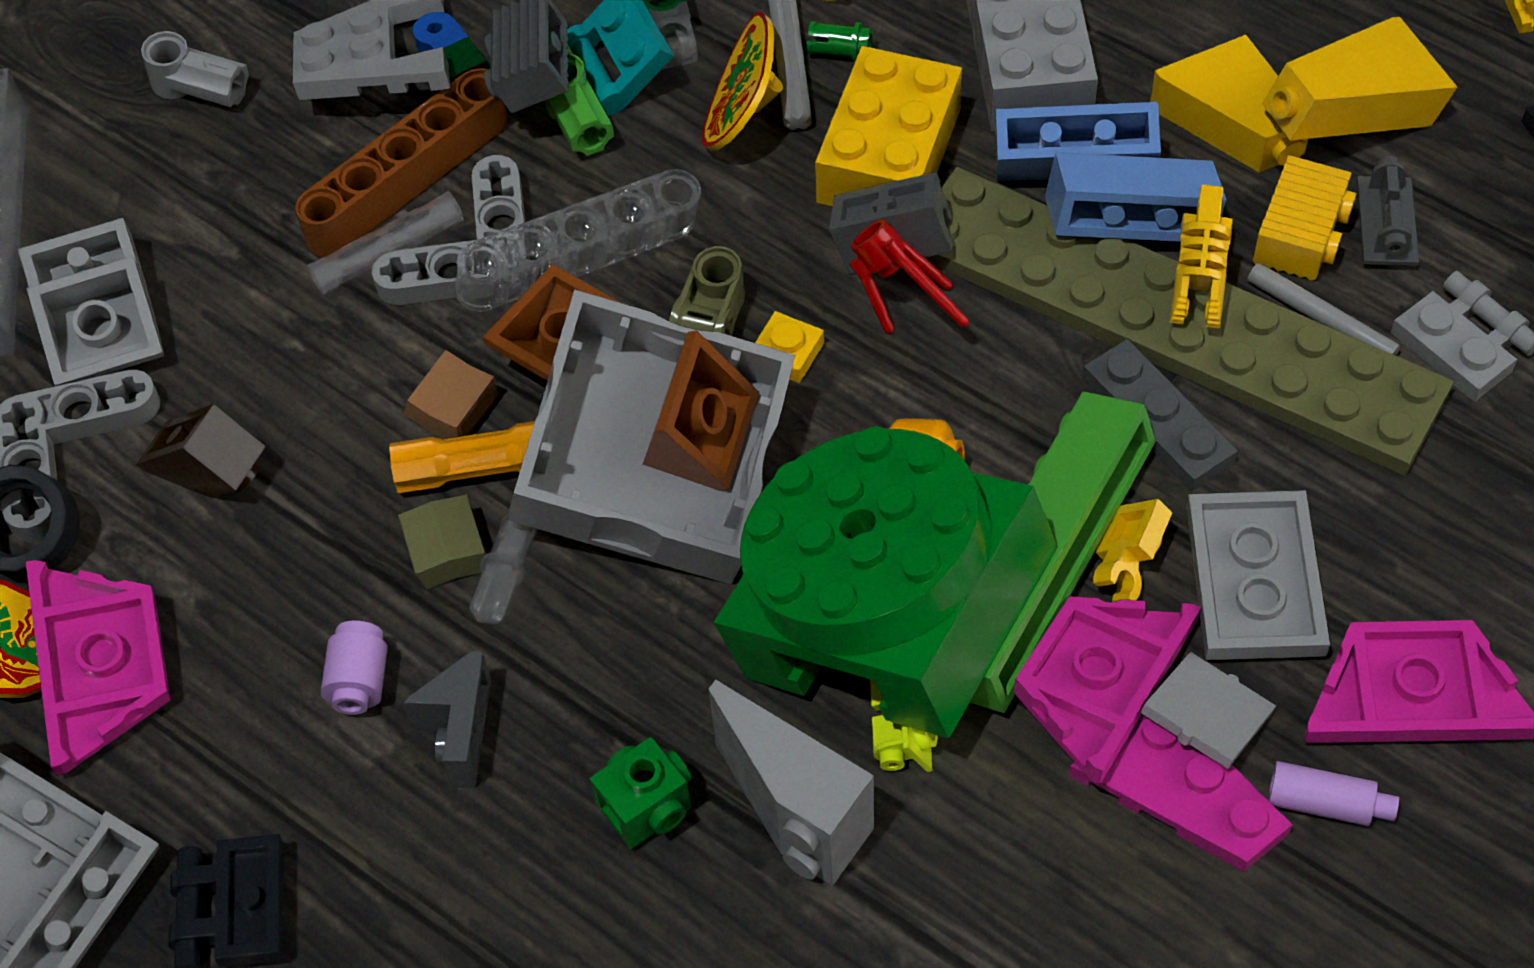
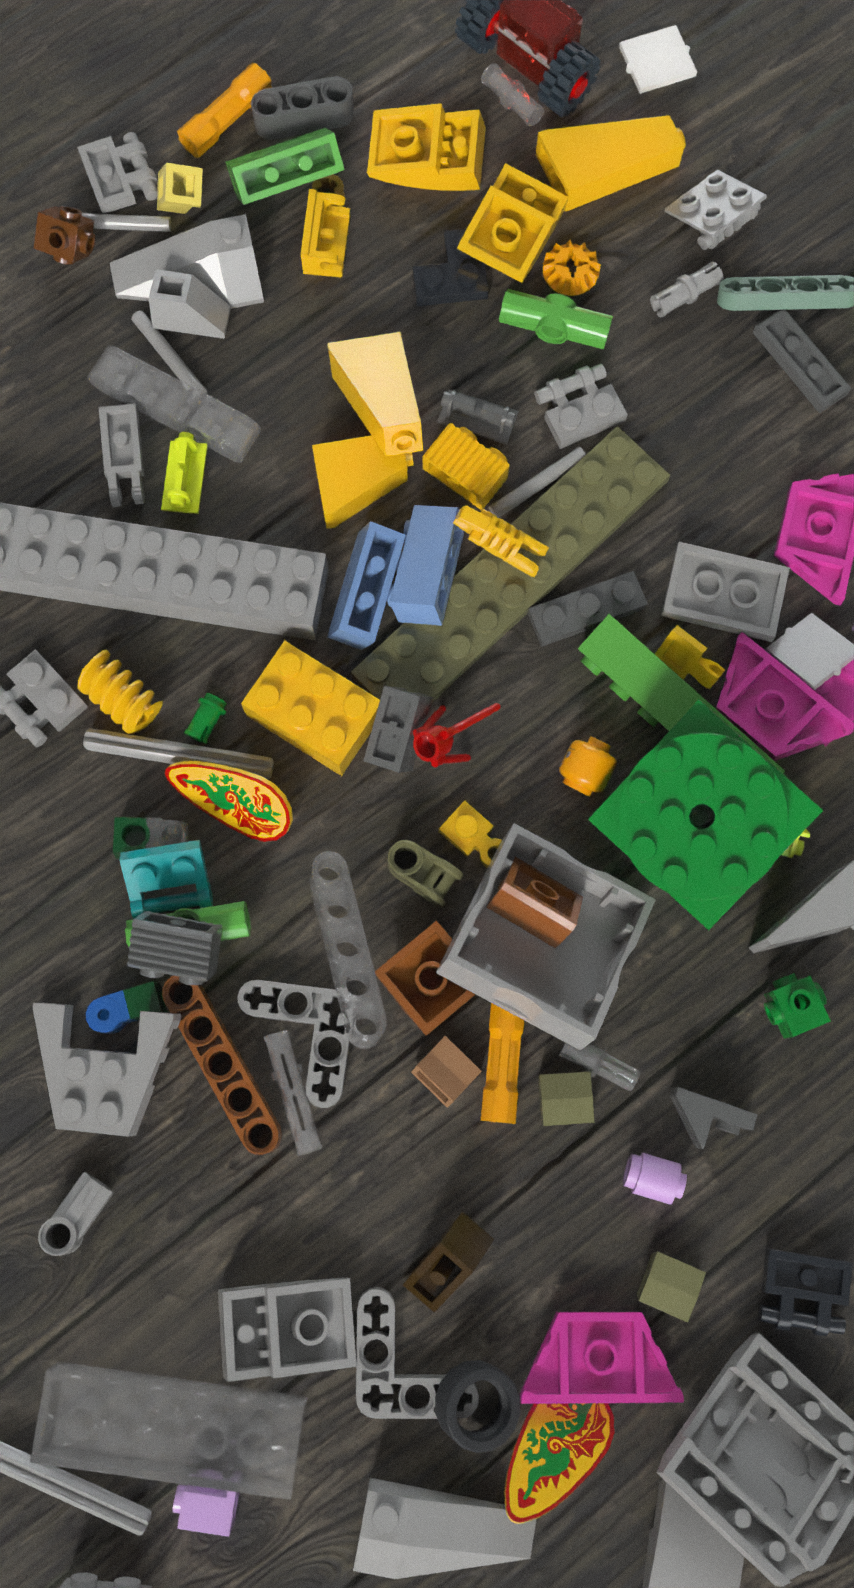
camera: 80 degrees left, 20 degrees up
none -> olive piece [637,1251,706,1322]

